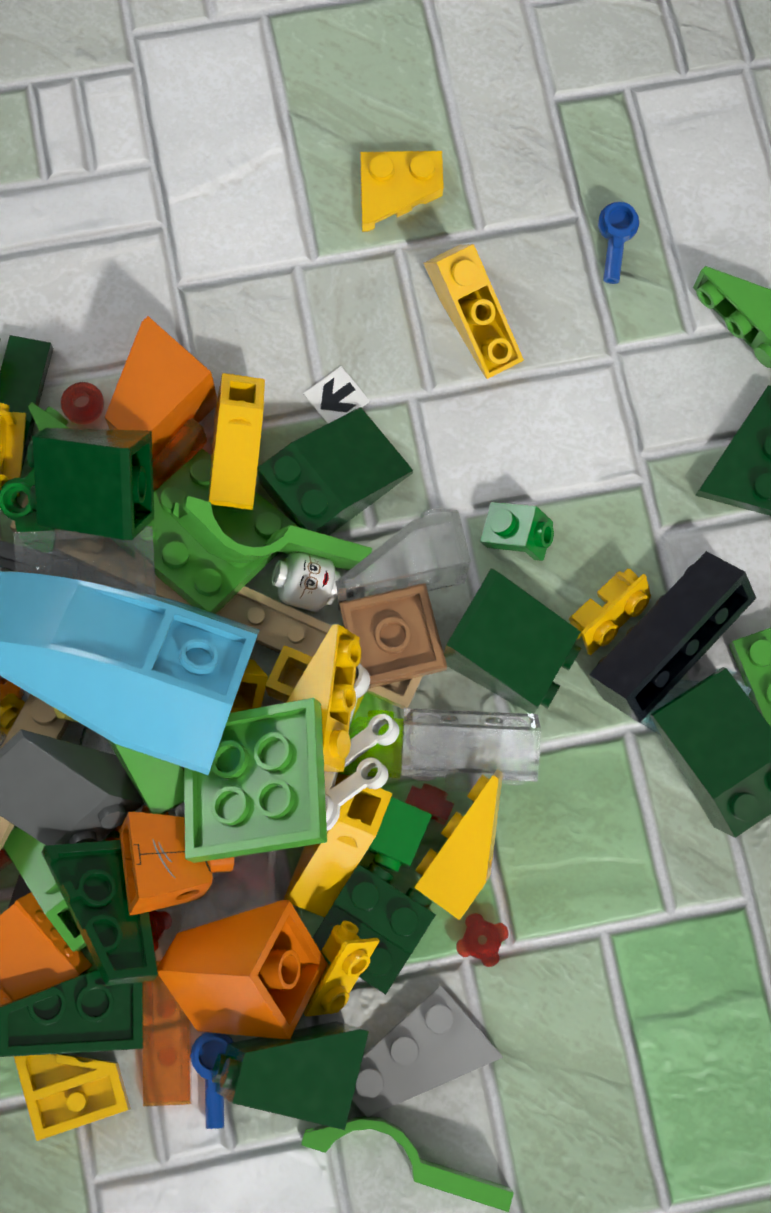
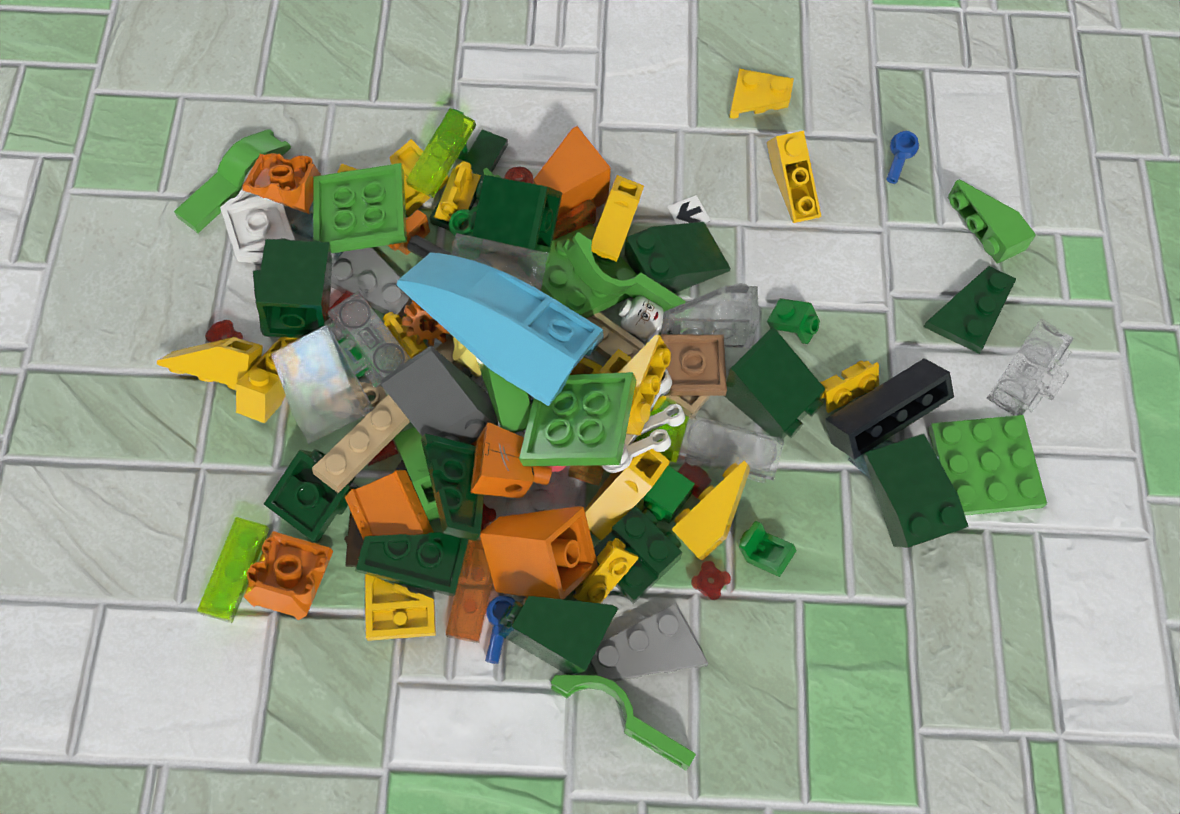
camera: 15 degrees right, 10 degrees down
none -> green bracket [739,521,797,577]

